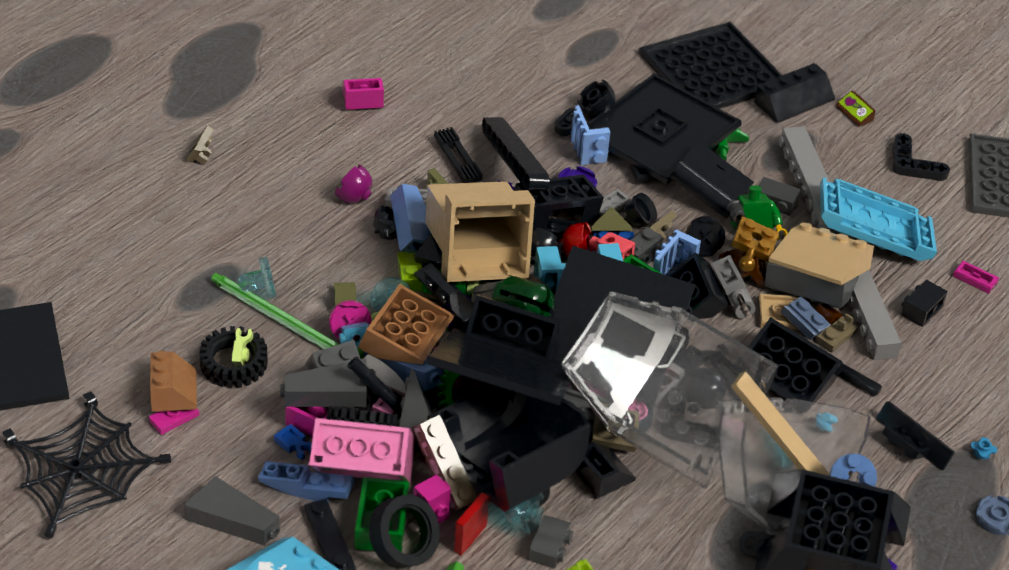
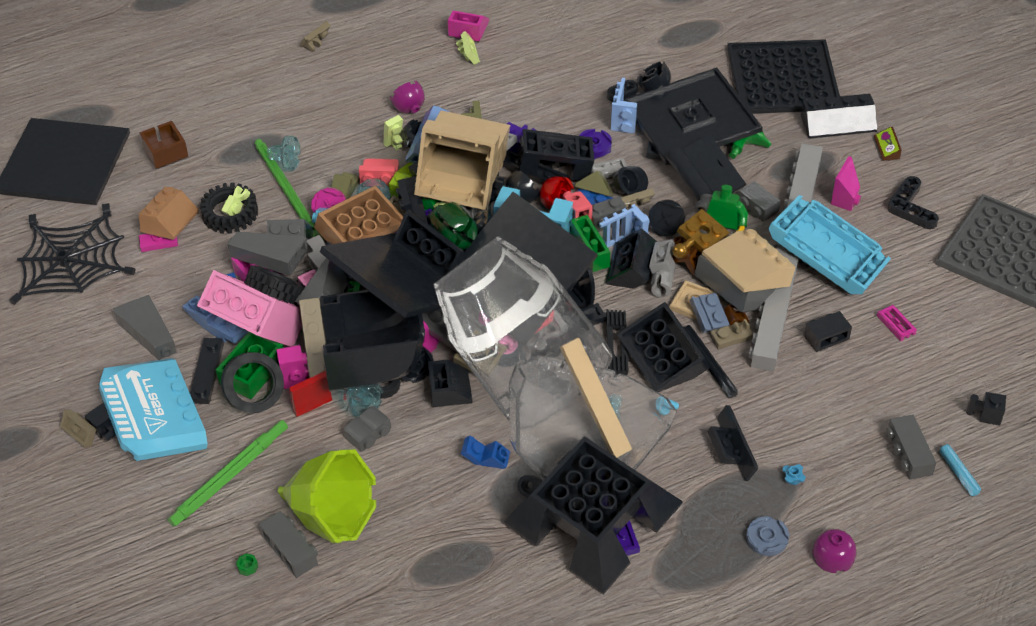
camera: 30 degrees right, 5 degrees up
black pin [347,356,402,412] -> none
black container [434,127,483,183] -> none
black beam [482,117,550,191] -> none
medium blue brick [829,454,877,487] -> none
none -> reddish brown piece [139,121,188,169]
none -> coral bracket [359,159,399,186]
none -> yellowish green plate [383,115,403,150]
none -> yellowish green plate [456,31,480,65]
none -> blue slope [461,435,510,469]
none -> dark pink slope [831,156,861,211]

